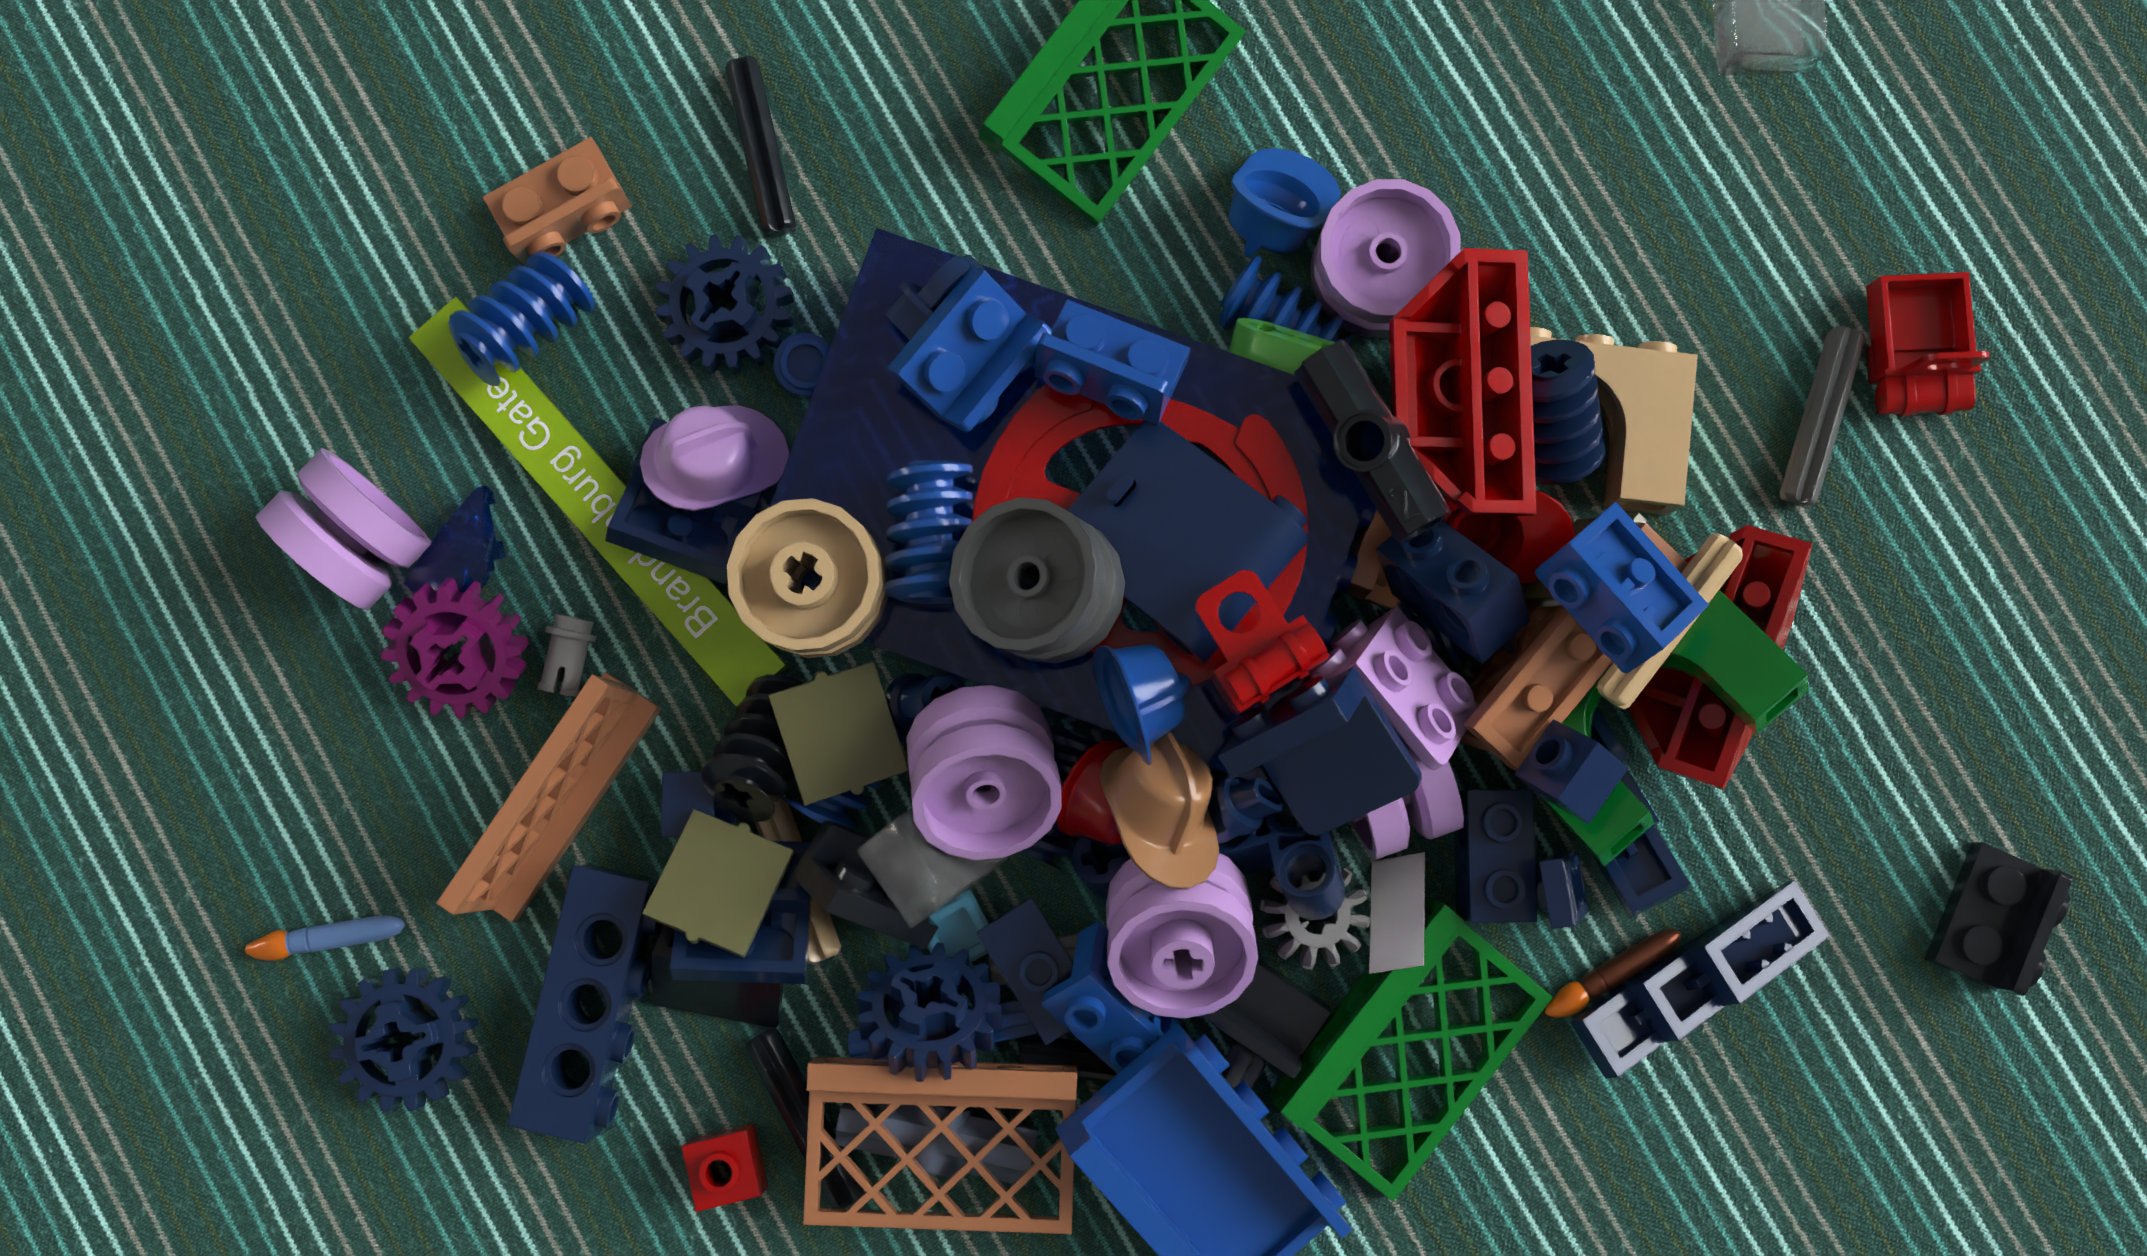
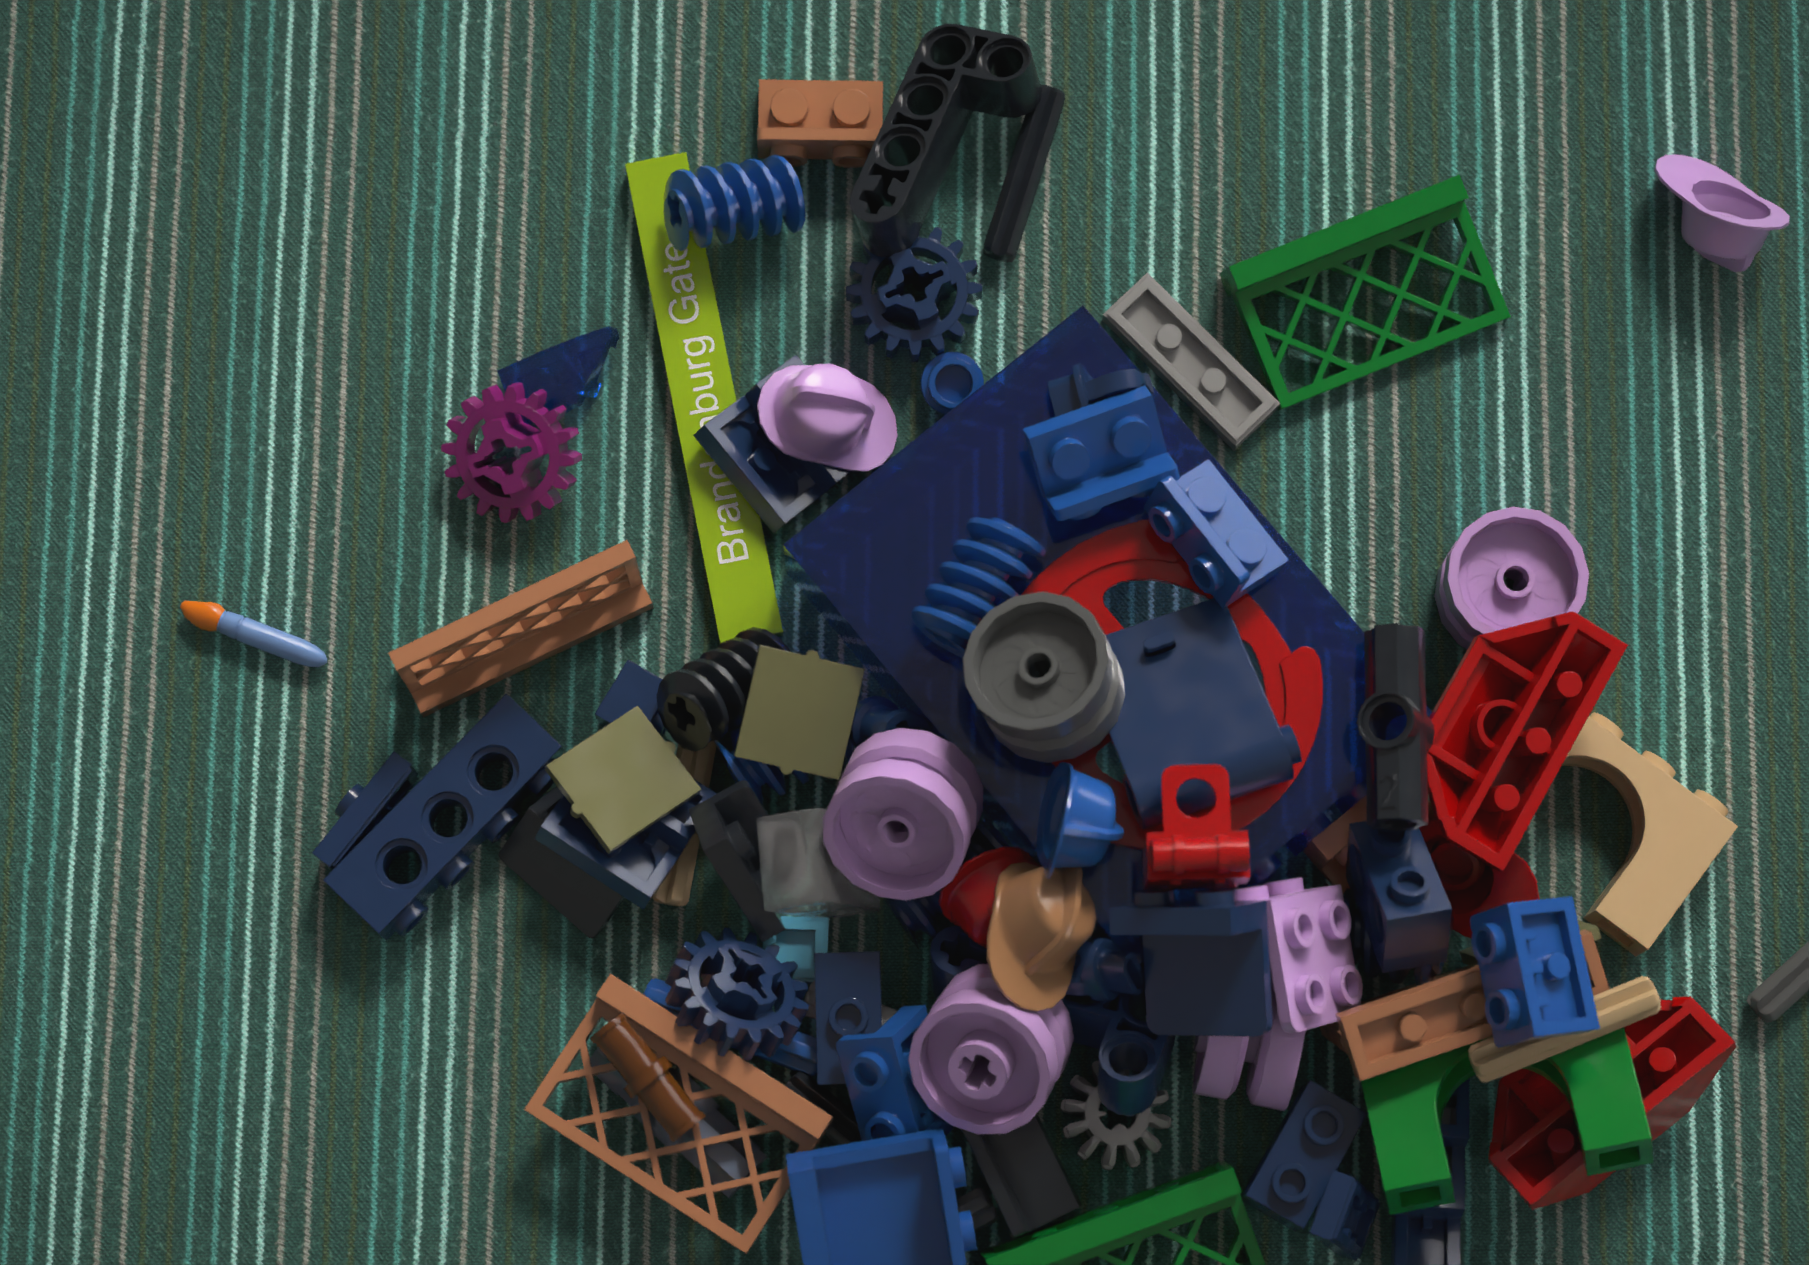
camera: 25 degrees right, 5 degrees down
lavender wheel [255,448,431,611] -> none
dark blue gear [329,967,479,1112] -> none
light grey pin [537,614,597,697] -> none
red plate [681,1123,769,1212] -> none
tan wheel [727,498,889,658] -> none
black axle [746,1028,864,1209] -> none
blue piece [1219,255,1358,391] -> none
blue piece [1228,148,1341,259] -> none
bright green beam [1229,318,1355,377] -> none
white sticker [1369,852,1425,974] -> none
dark blue plate [1514,719,1629,825] -> none
dark blue piece [1531,339,1606,485] -> none
none -> dark blue plate [312,751,419,870]
none -> reddish brown pin [590,1012,706,1142]
none -> black beam [849,24,1042,257]
none -> light grey tile [1102,273,1280,451]

